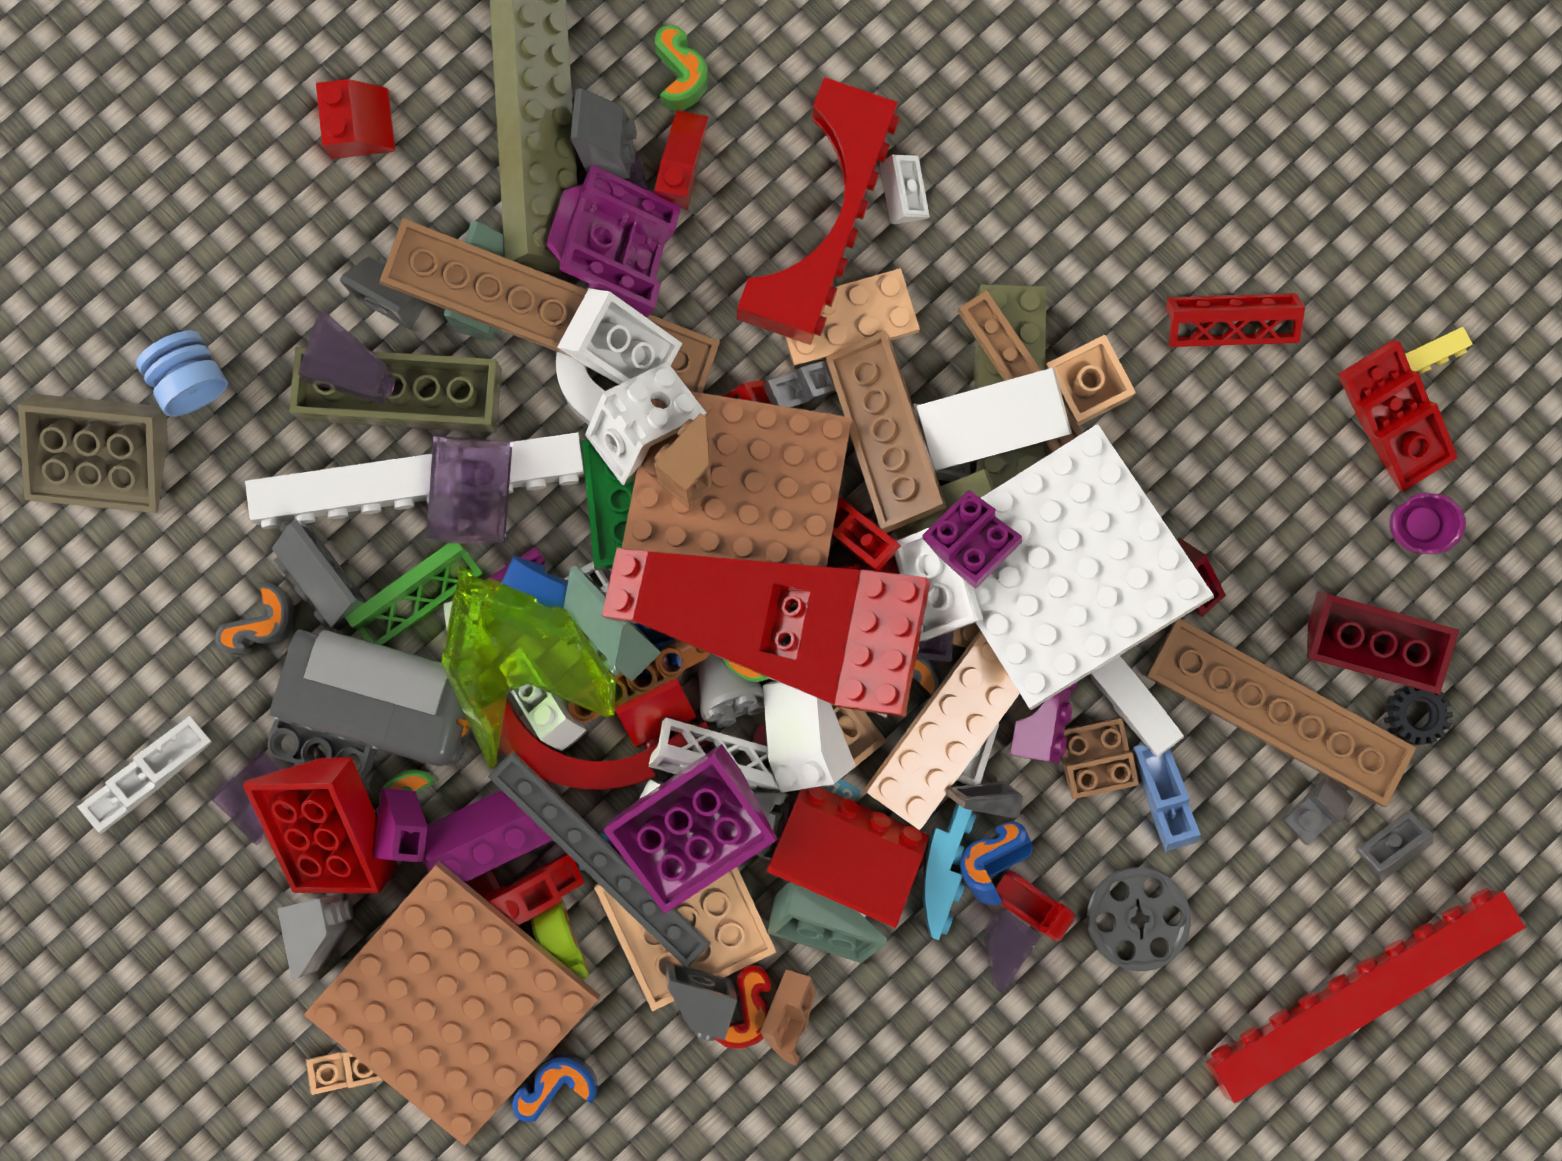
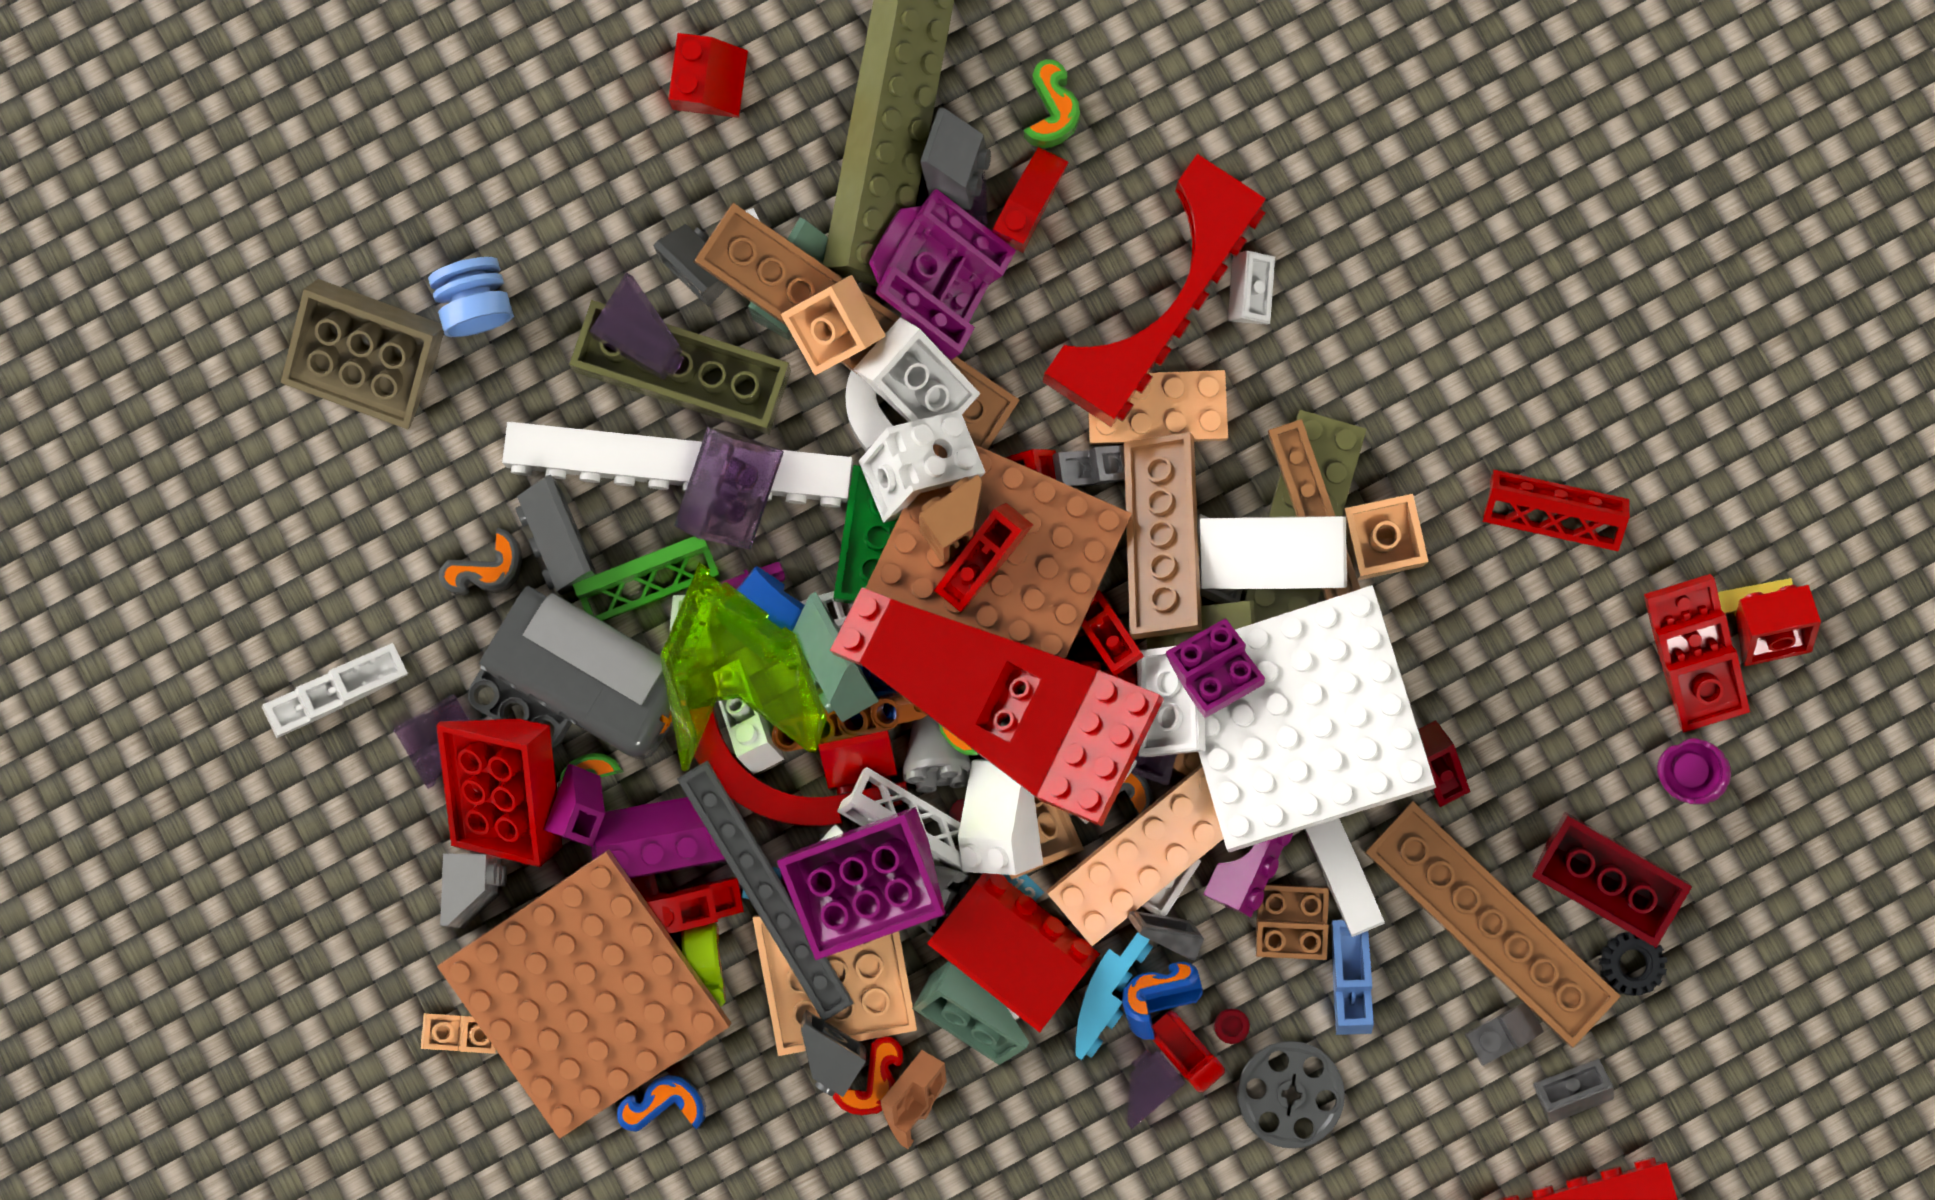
camera: 25 degrees right, 0 degrees up
none -> light nougat slope [781,275,886,375]
none -> red slope [934,503,1033,612]
none -> dark red tile [1214,1008,1250,1044]
none -> red slope [1736,585,1821,667]

